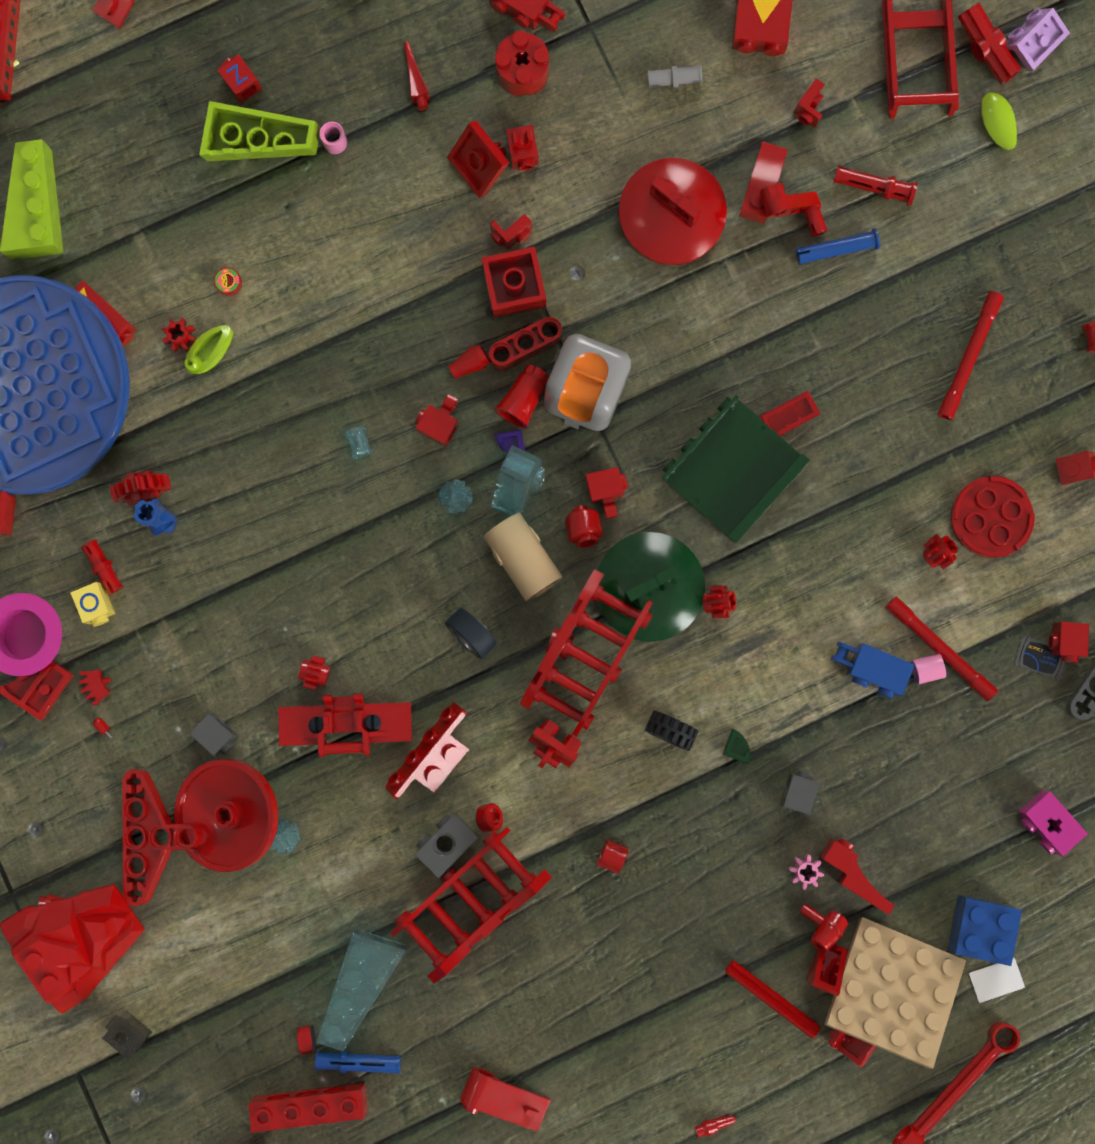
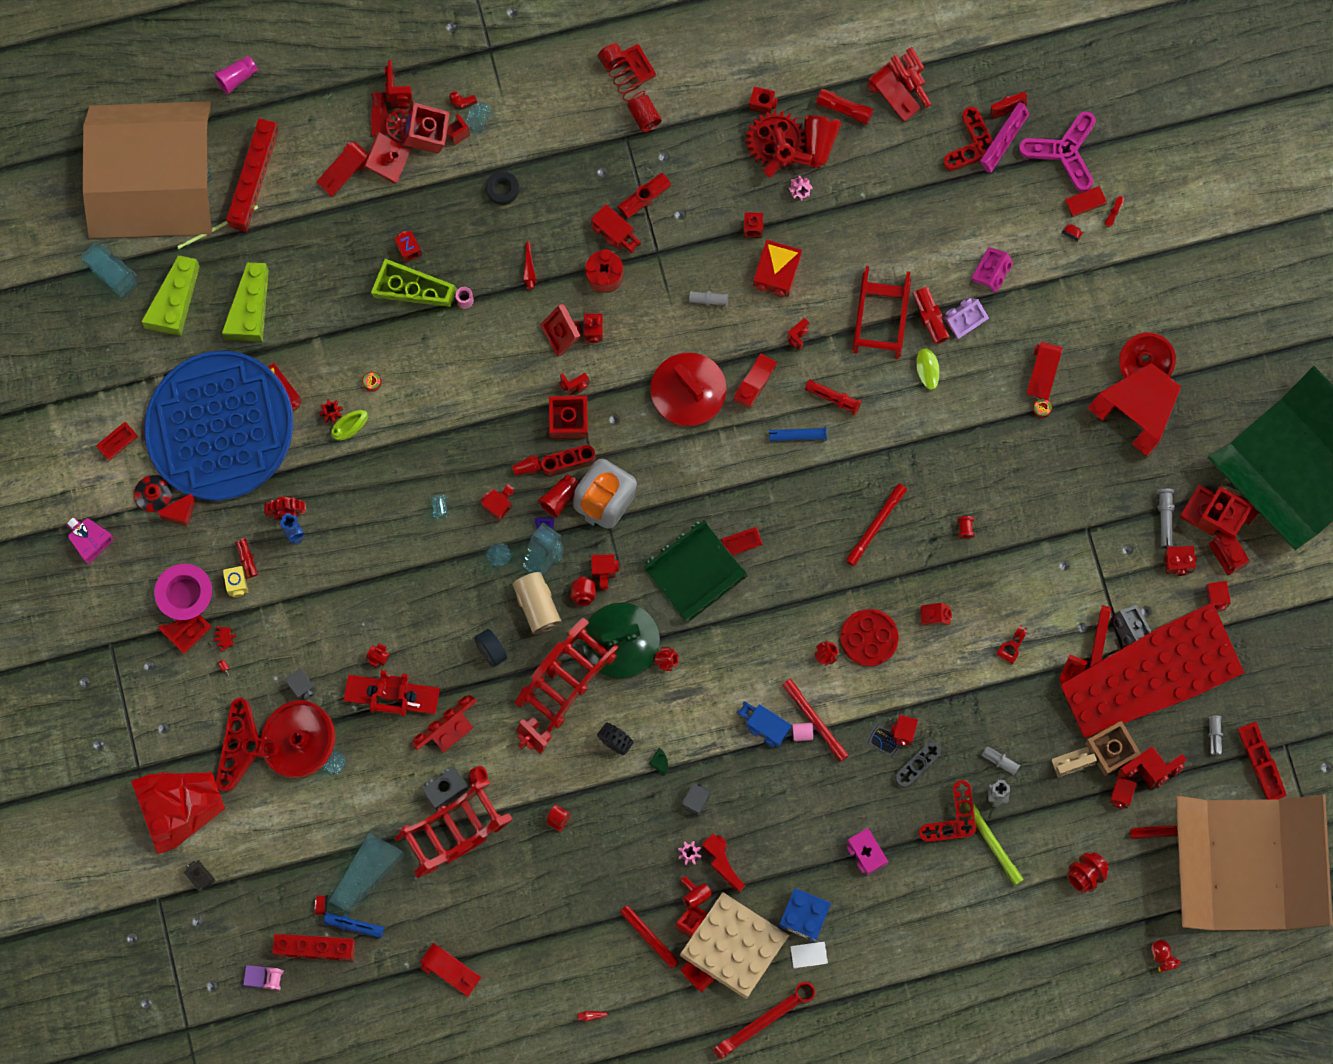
camera: 10 degrees right, 10 degrees down
red beam [759,183,828,237] -> none

